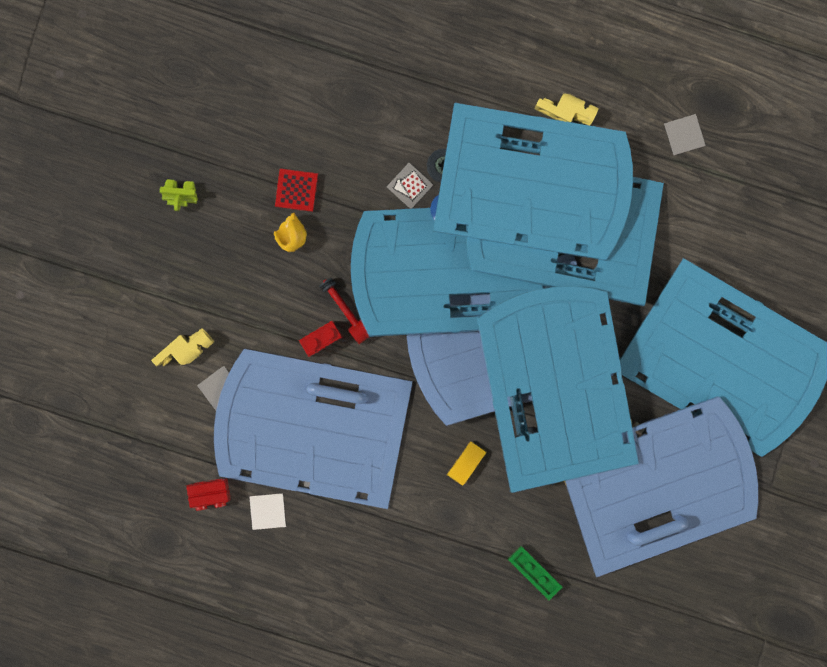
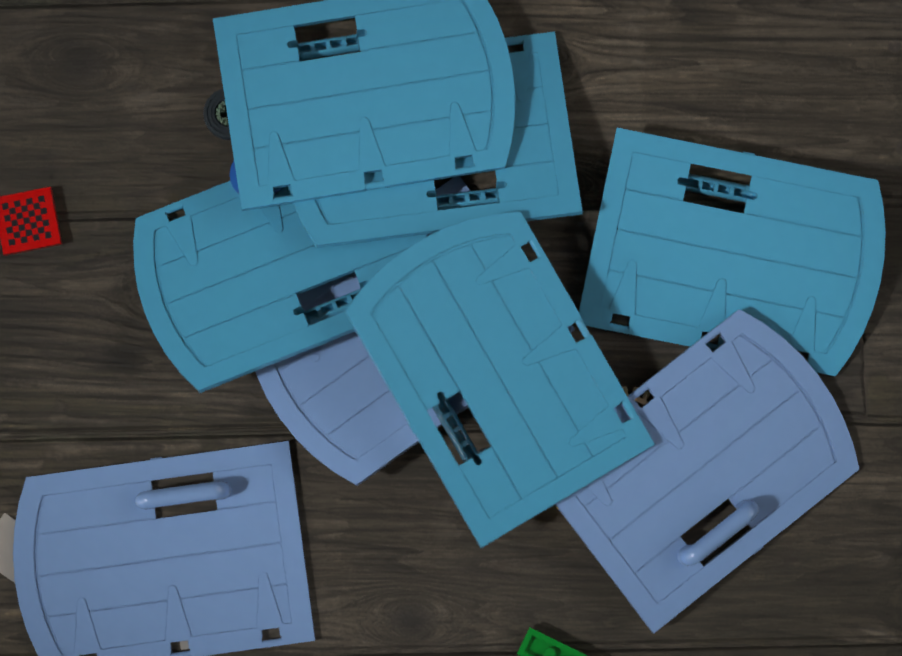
camera: 20 degrees left, 5 degrees down
yellow hair [274,213,307,252] -> none
red brick [299,321,343,357] -> none
red piece [319,277,369,344] -> none
sticker [387,163,433,209] -> none
yellow slope [447,441,486,486] -> none

